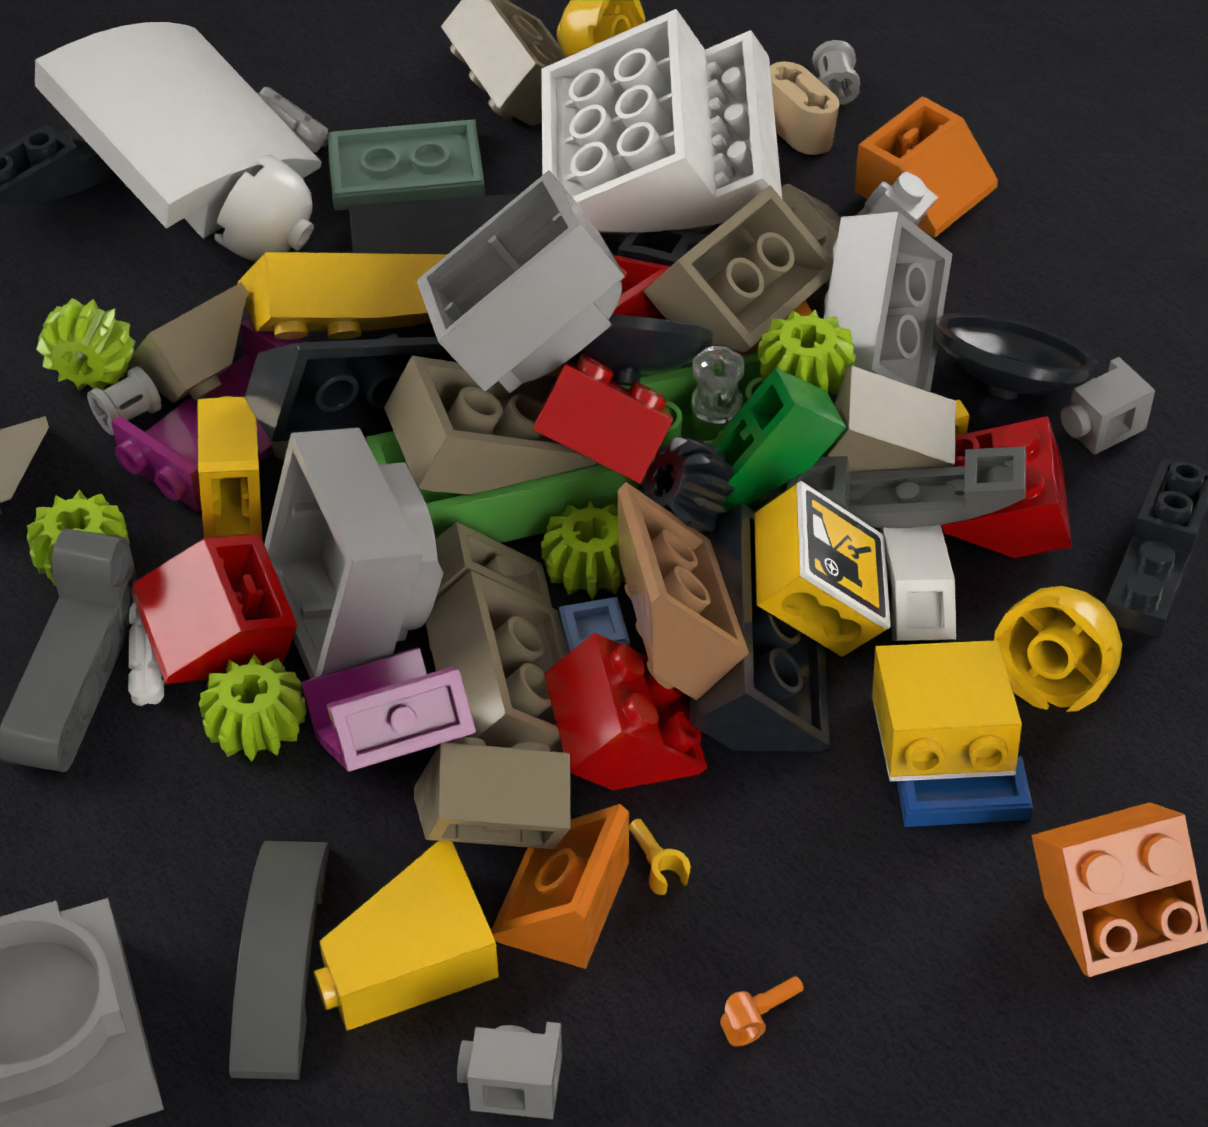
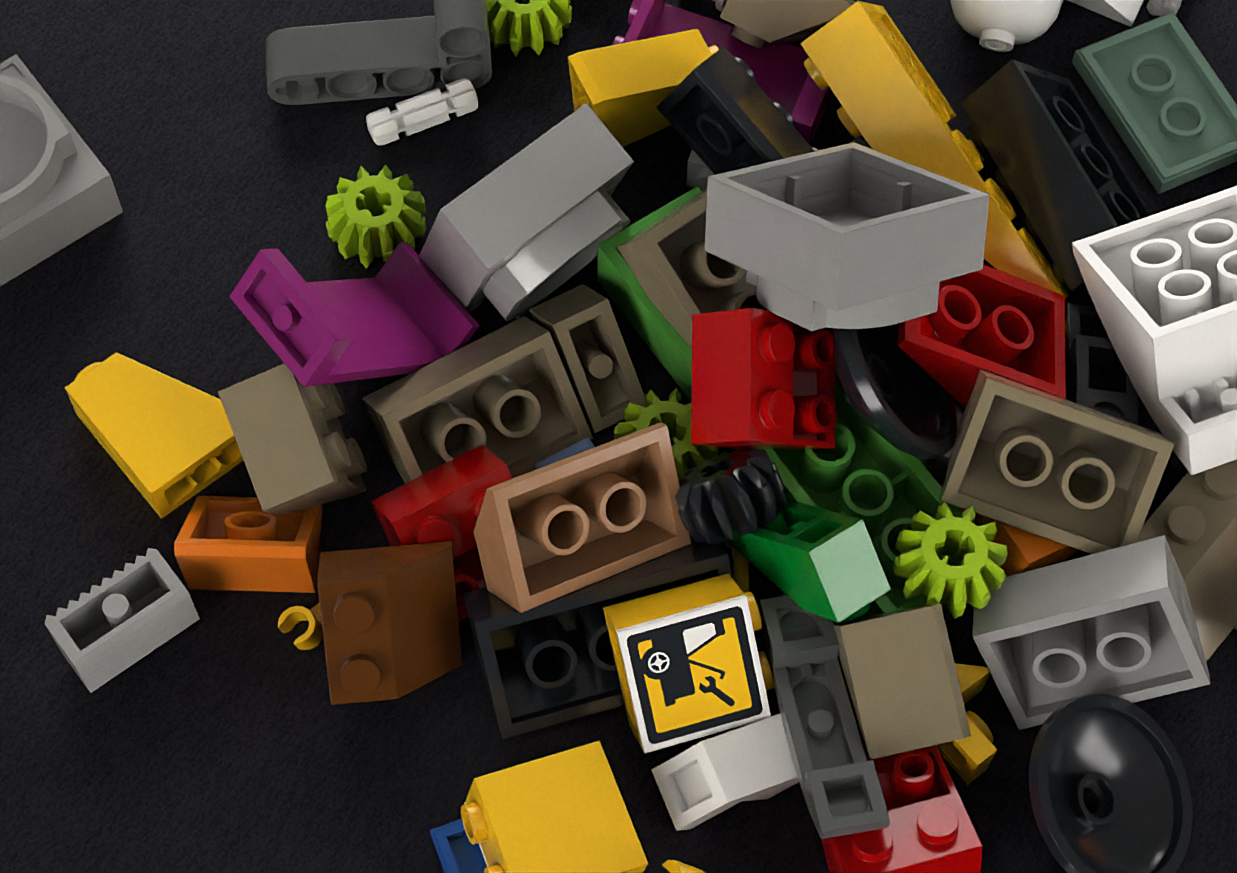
camera: 70 degrees right, 15 degrees up
red slope [131,534,298,684] -> none
dark grey slope [229,841,329,1080] -> none
light grey brick [457,1022,562,1119] -> none
clear bush [691,346,744,424] -> none
orange hand [720,976,804,1047] -> none
none -> light grey brick [45,548,200,693]
none -> reddish brown slope [317,541,463,705]

